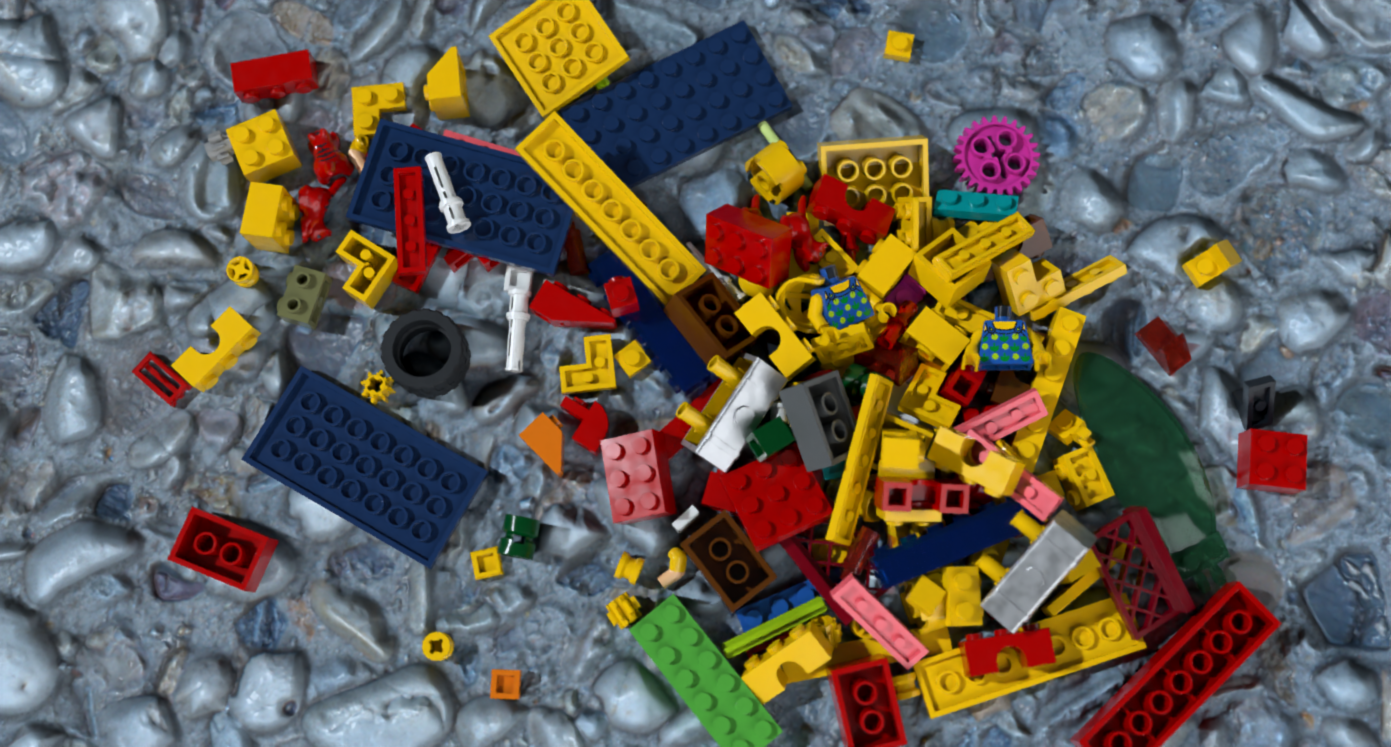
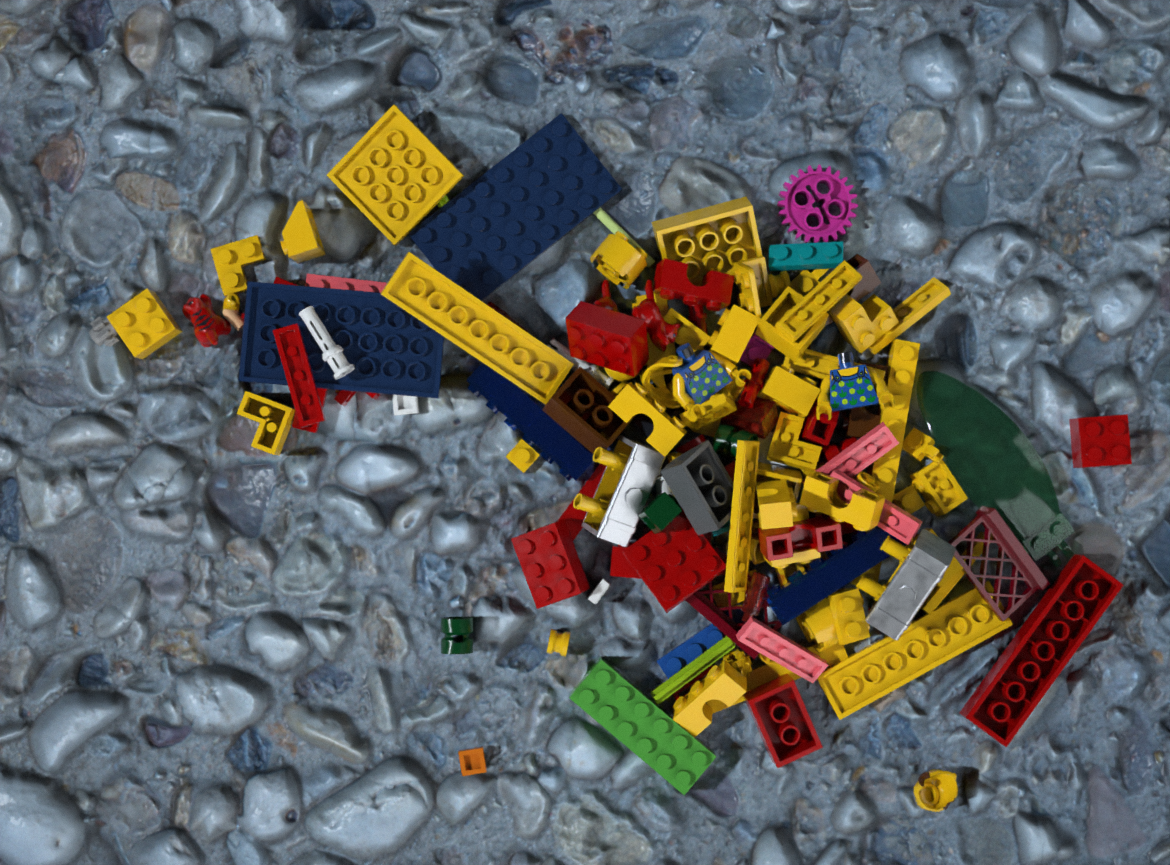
camera: 15 degrees left, 10 degrees up
red tile [131,351,192,407] -> none
red brick [167,507,279,593] -> none
yellow arch [171,306,261,392] -> none
yellow wheel [226,256,260,288] -> none
red brick [230,49,319,103] -> none
yellow brick [240,182,300,254] -> none
dark blue plate [241,366,489,569] -> none
olive brick [277,265,333,330] -> none
red animal [298,176,347,243] -> none
yellow gear [360,370,396,405] -> none
black tyre [380,308,471,398] -> none
yellow wheel [422,632,454,661] -> none
yellow tile [470,546,504,580] -> none
white pin [505,289,532,373] -> none
orange slope [519,412,565,478] -> none
red slope [529,280,617,330] -> none
yellow plate [559,334,617,395] -> none
red brick [560,396,610,456] -> none
clear red cylinder [564,221,589,276] -> none
red brick [604,276,640,318] -> none
yellow gear [606,592,642,630] -> none
arm [657,547,687,589] -> none
reddish brown brick [680,509,778,613] -> none
yellow plate [883,30,914,63] -> none
yellow wheel [892,672,921,701] -> none
yellow tile [905,575,946,617] -> none
red arch [958,623,1057,677] -> none
clear red slope [1135,316,1192,376] -> none
yellow slope [1181,239,1242,288] -> none
black slope [1232,375,1276,430] -> none

